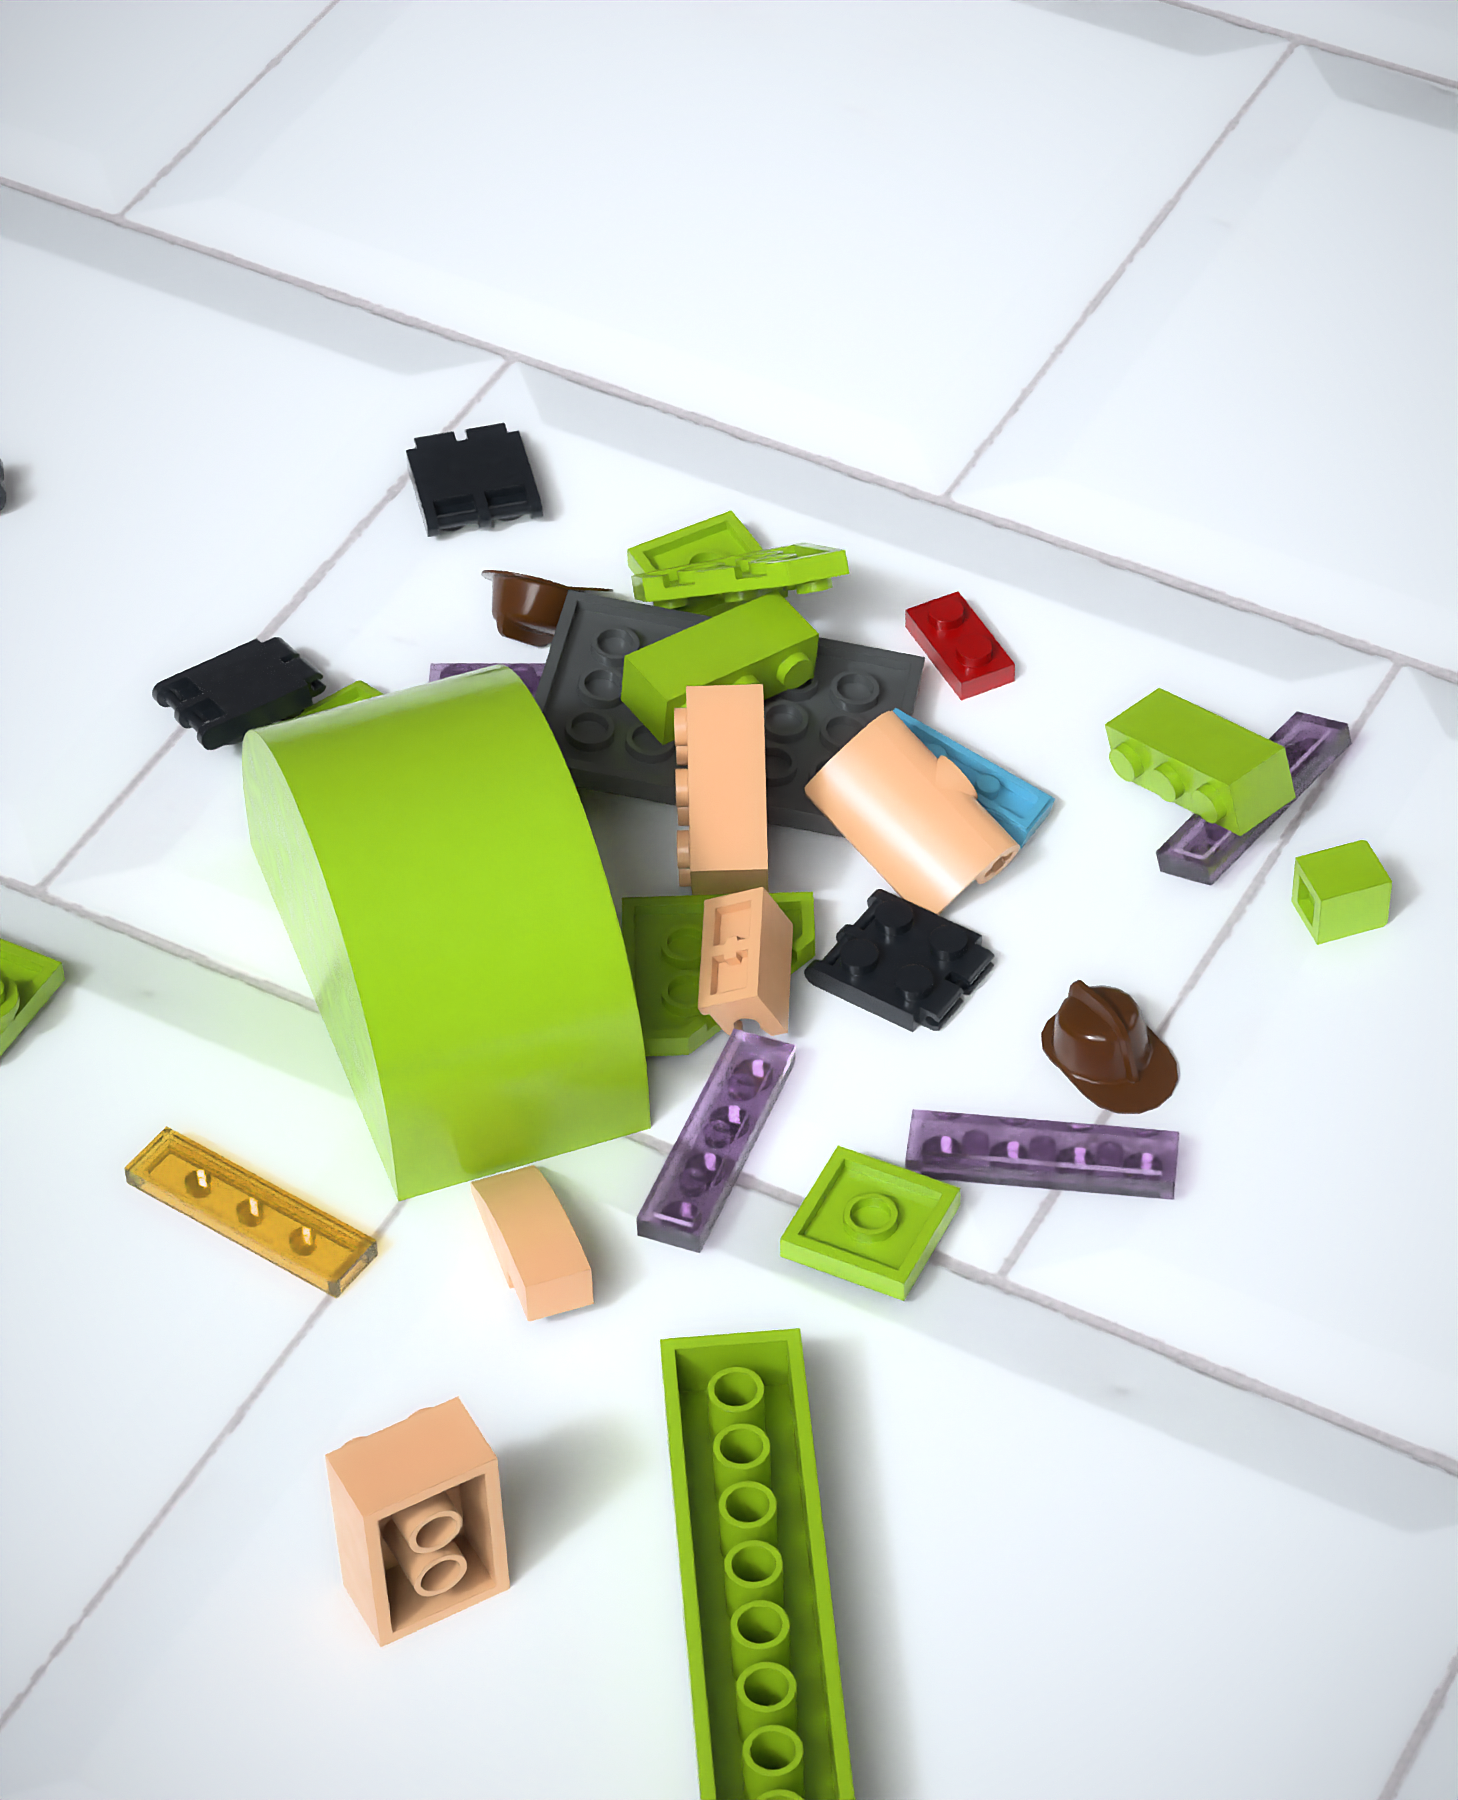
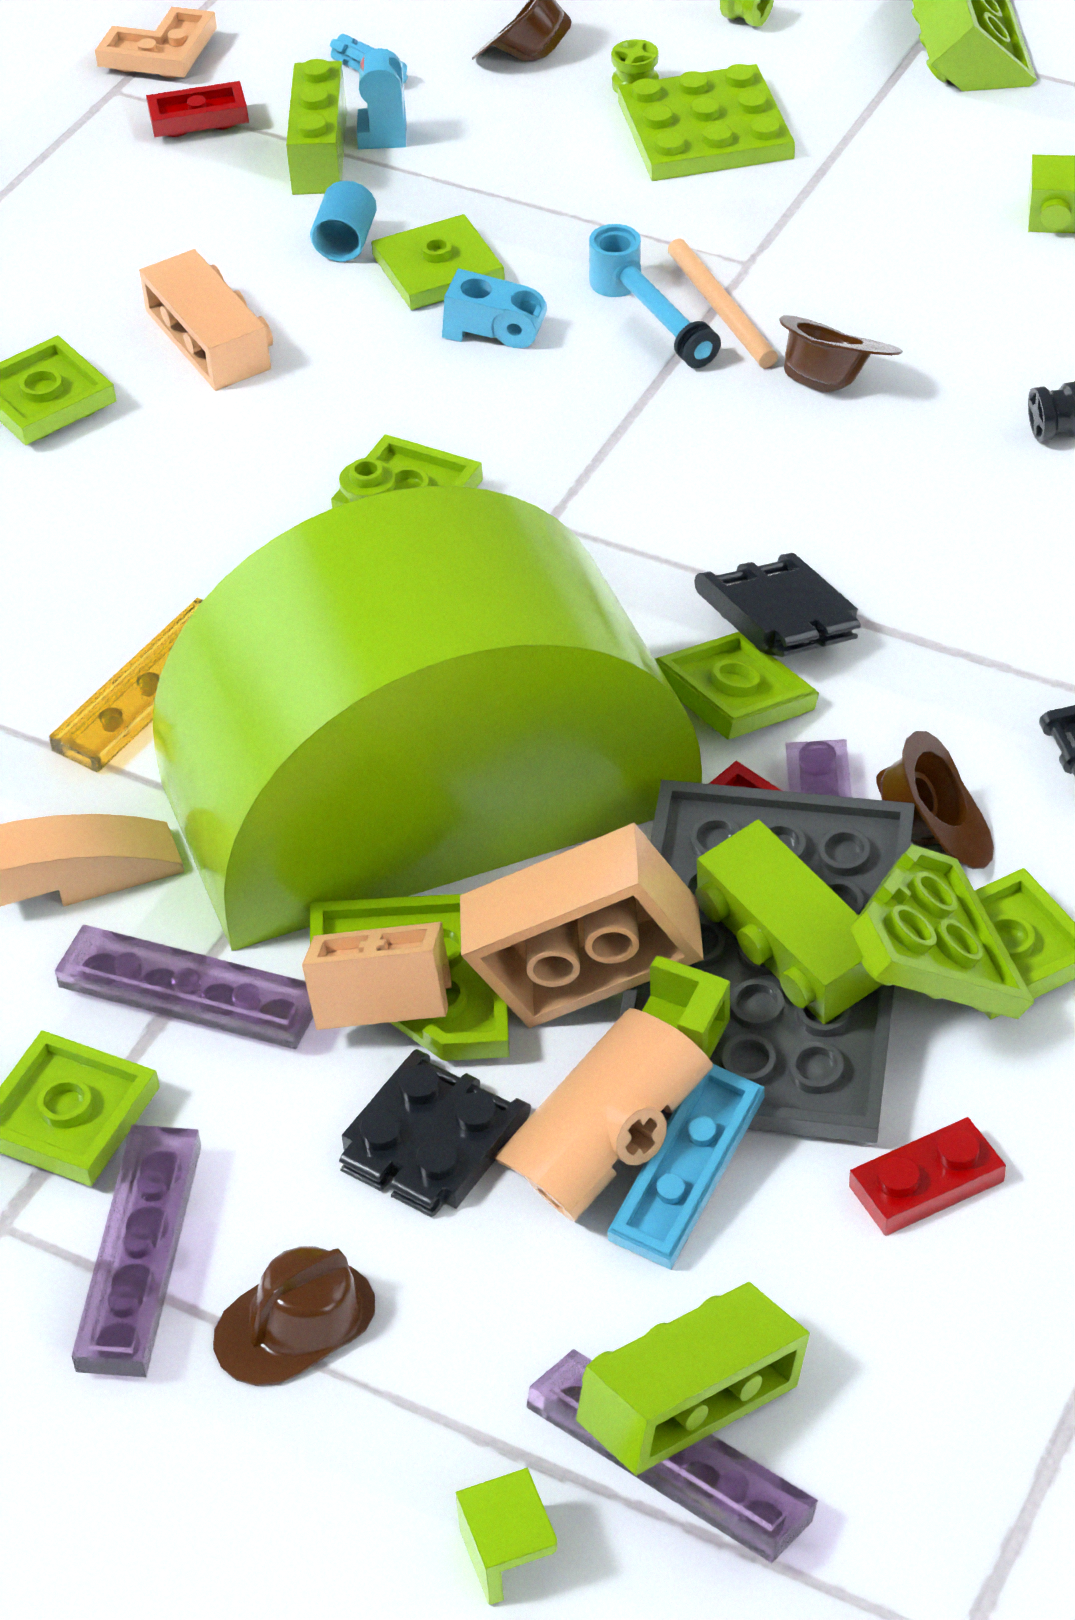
camera: 90 degrees right, 0 degrees up
none -> lime panel [642,956,730,1059]

